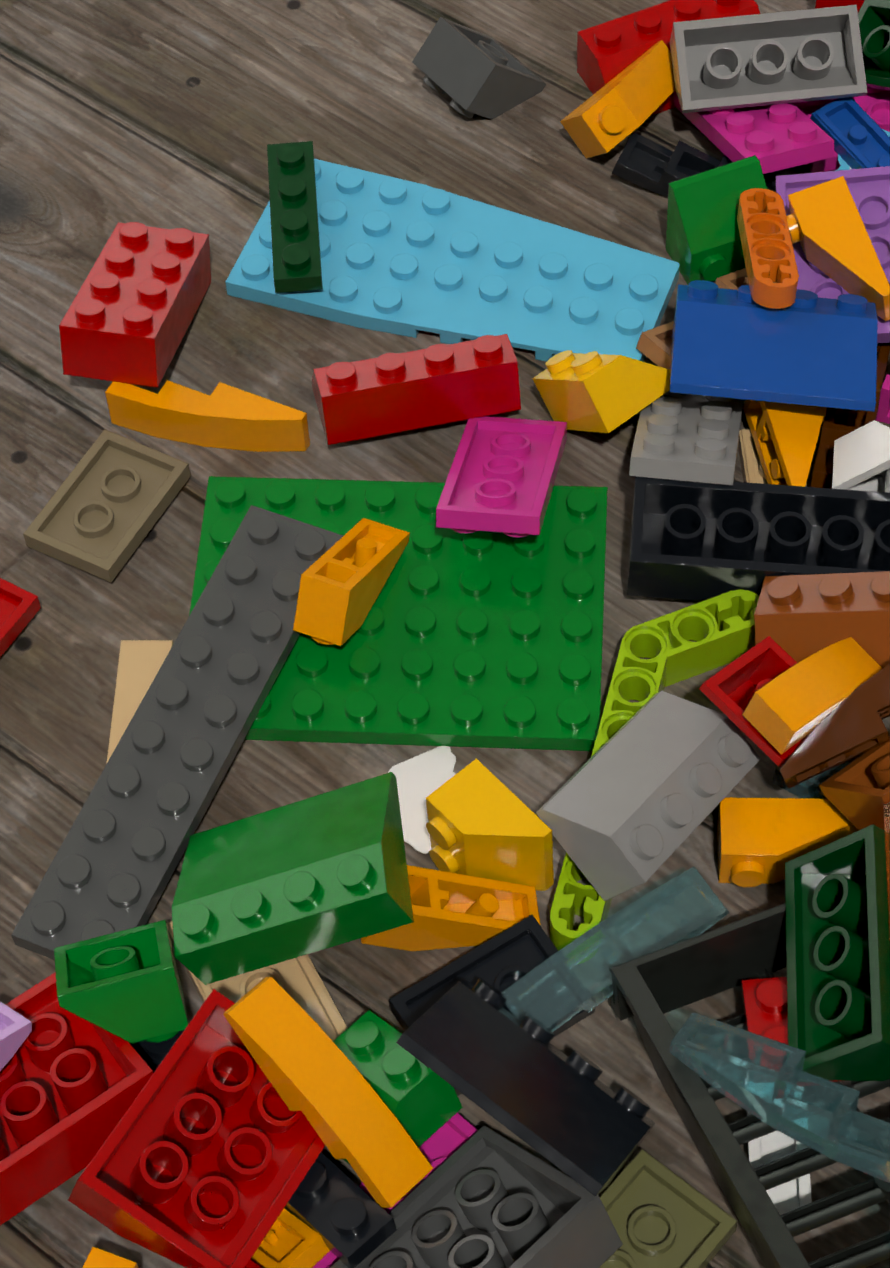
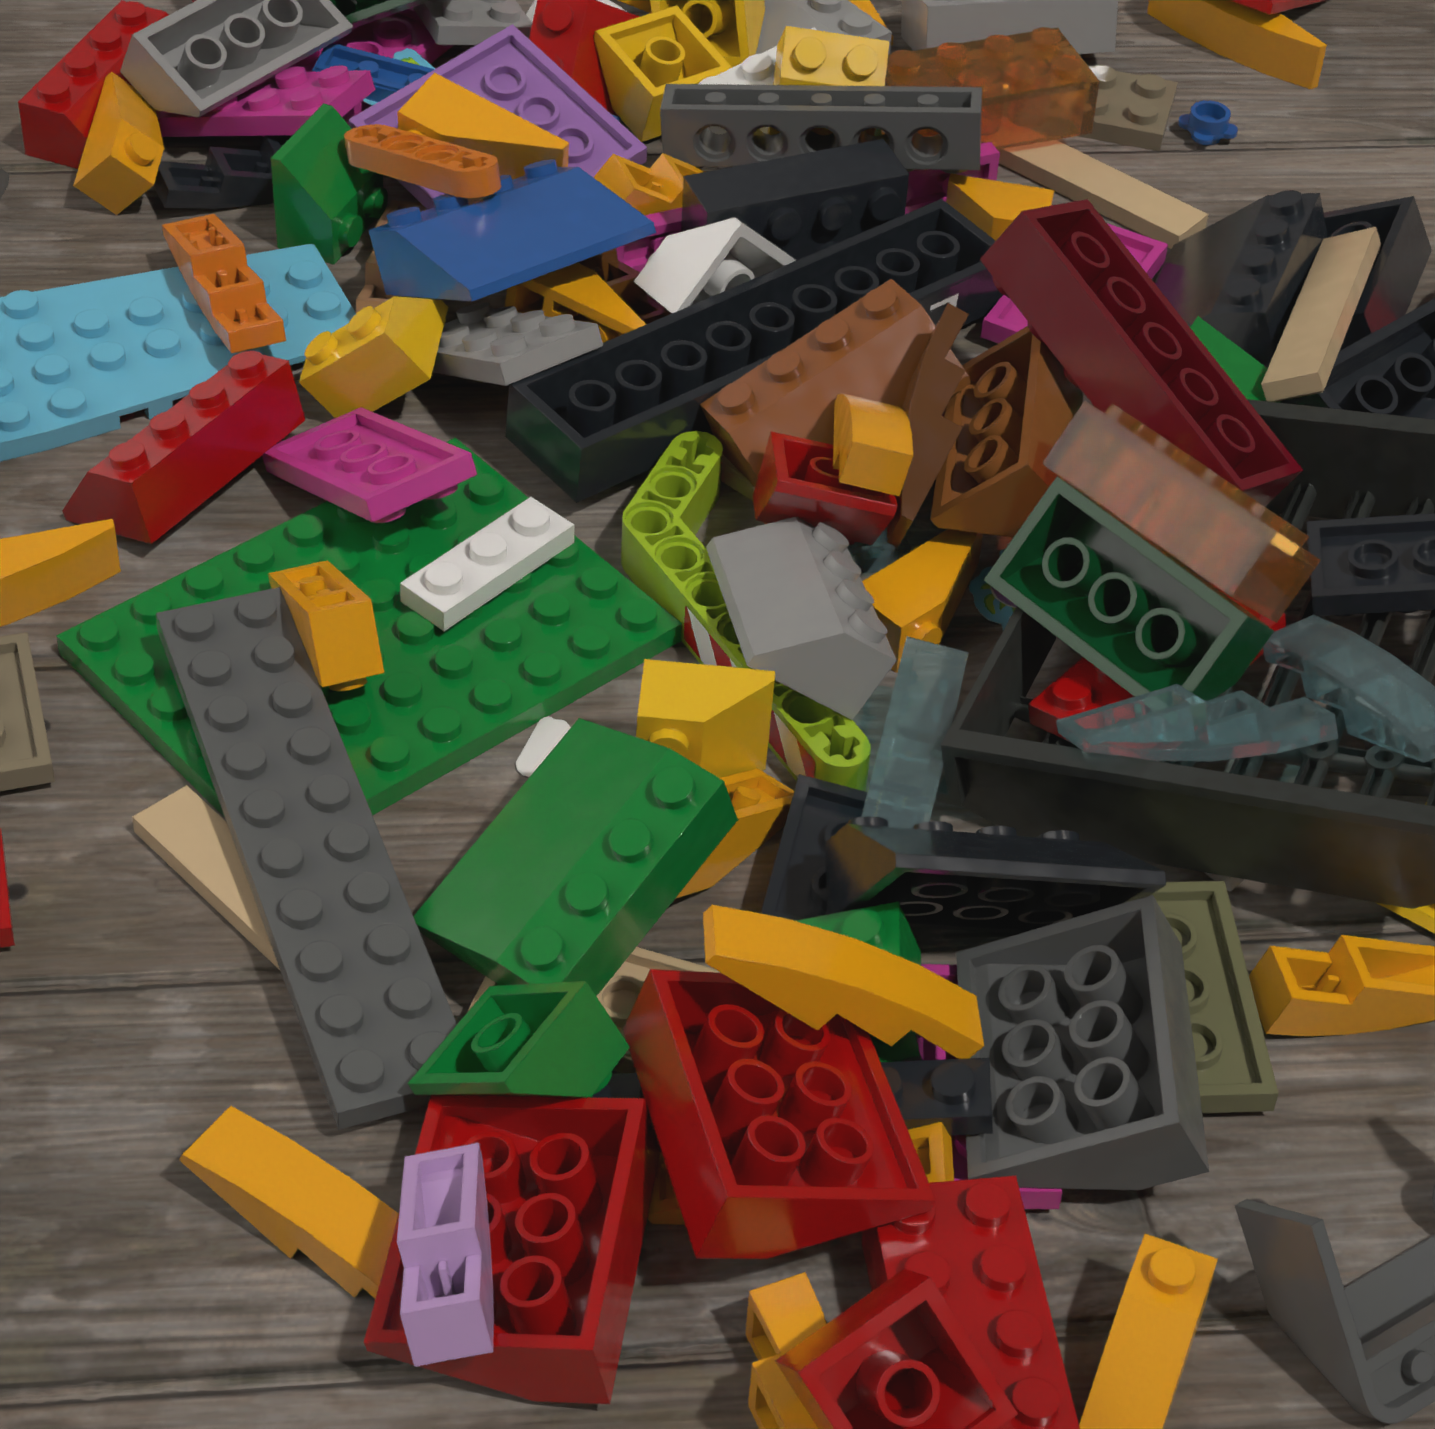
camera: 50 degrees left, 10 degrees down
none -> orange slope [162,214,286,354]
none -> white plate [400,497,574,631]

